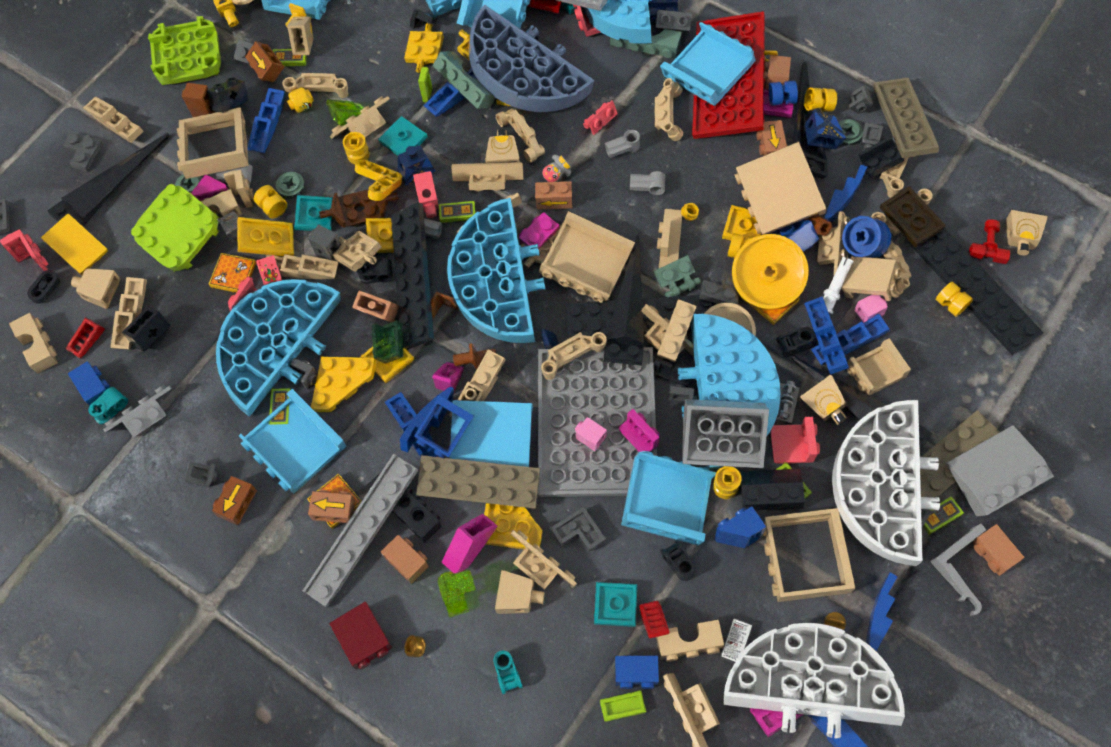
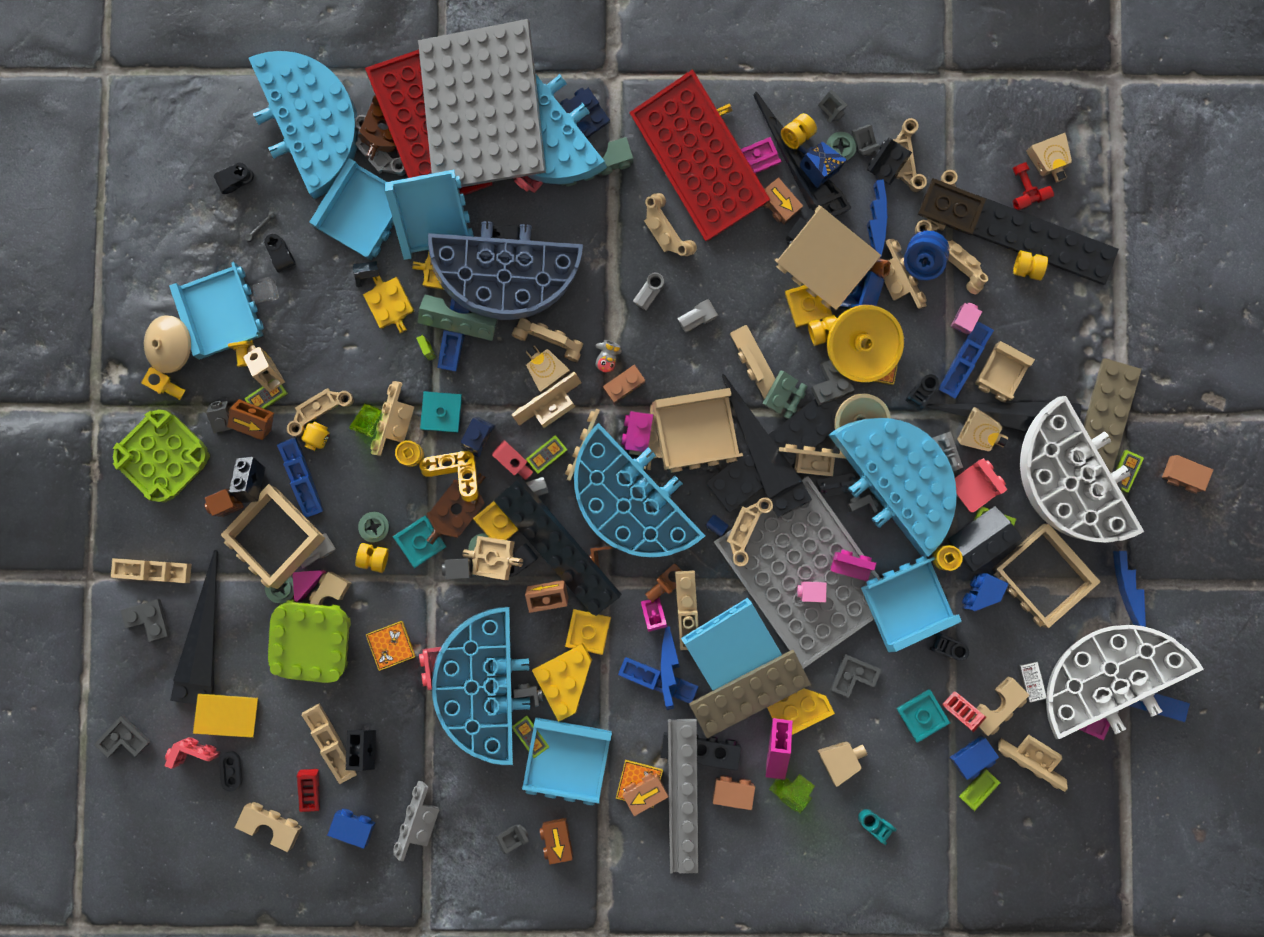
camera: 35 degrees left, 20 degrees up
tan torso [71,269,121,309] -> none
teal piece [88,387,128,424] -> none
clear panel [218,211,238,243] -> none
tan bracket [224,170,254,208] -> none
yellow tile [237,217,294,256] -> none
coral tile [256,255,282,285] -> none
tan slope [266,254,339,279] -> none
dark red brick [329,601,392,670] -> none
clear green bracket [372,321,404,364] -> none
pearl gold tile [404,635,426,657] -> none
blue window [414,395,474,459] -> none
tan bracket [510,530,577,590] -> none
coral hinge [583,100,618,135] -> none
dark grey brick [654,10,692,32] -> none
tan arch [657,299,696,362] -> none
medium azure panel [660,22,756,106] -> none
yellow plate [681,203,699,221] -> none
light grey slope [682,399,769,468] -> none
nougat brick [764,55,791,90] -> none
blue wheel [769,80,798,106] -> none
blue slope [804,296,849,375] -> none
white pin [823,257,854,314] -> none
pearl gold tile [824,612,846,630] -> none
tan panel [842,256,901,301] -> none
dark tan plate [873,78,939,158] -> none
light grey hinge [930,523,986,616] -> none
light grey slope [946,425,1054,516] -> none

